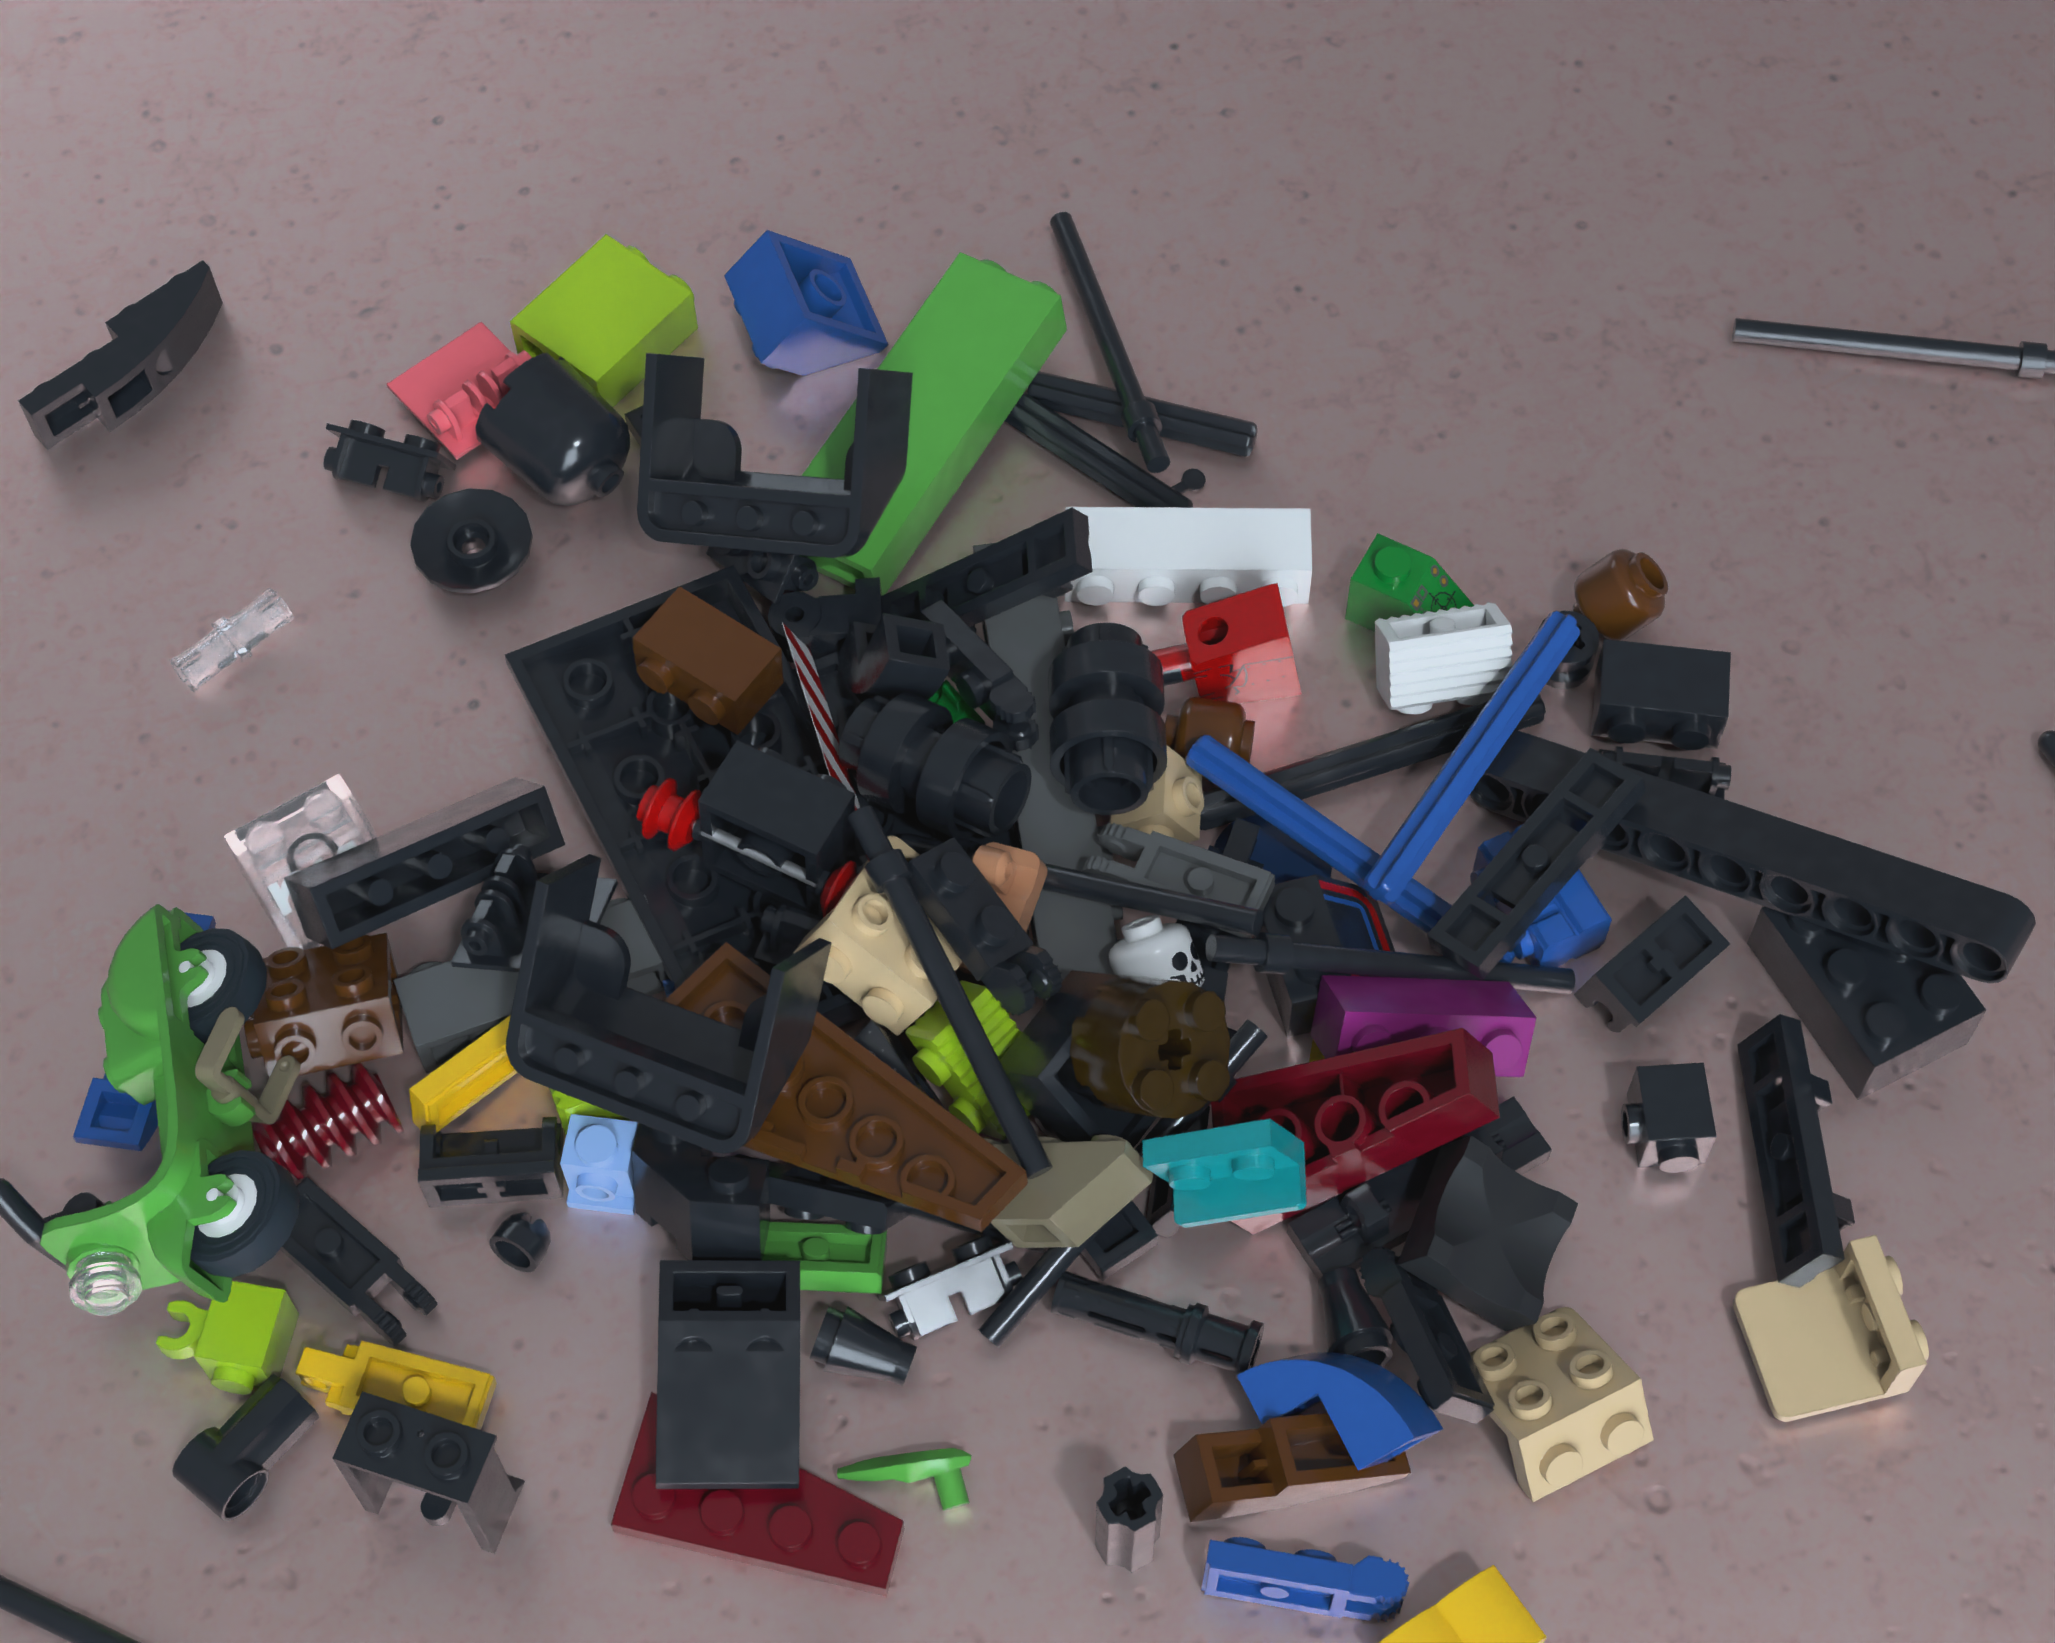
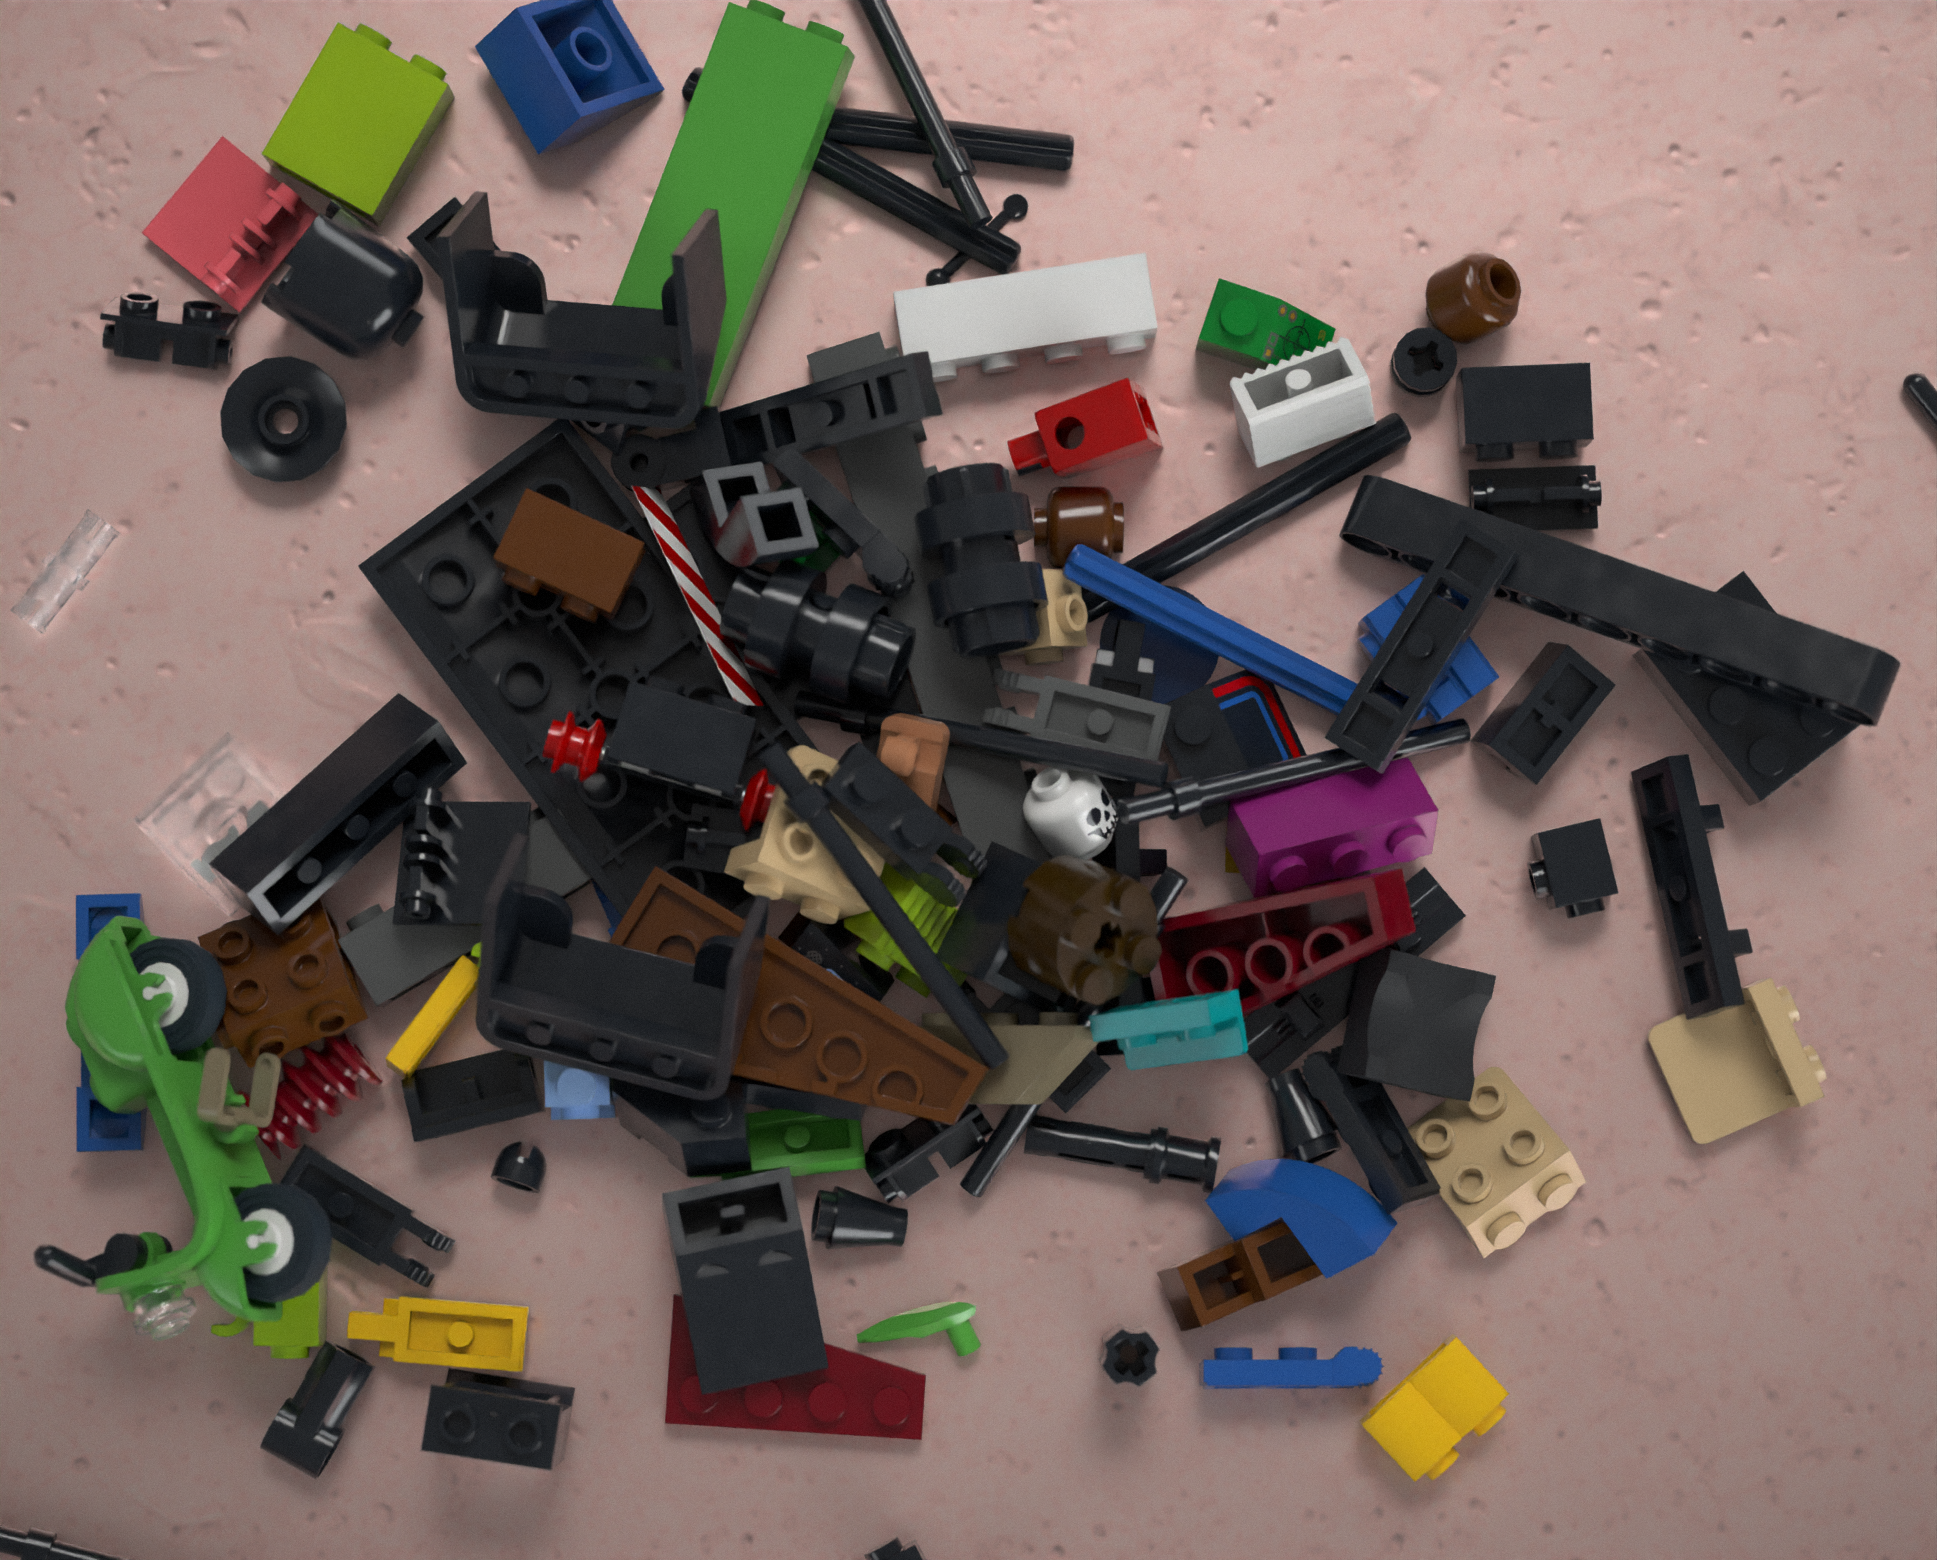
camera: 10 degrees left, 25 degrees up
blue axle [1363,611,1580,905] -> none

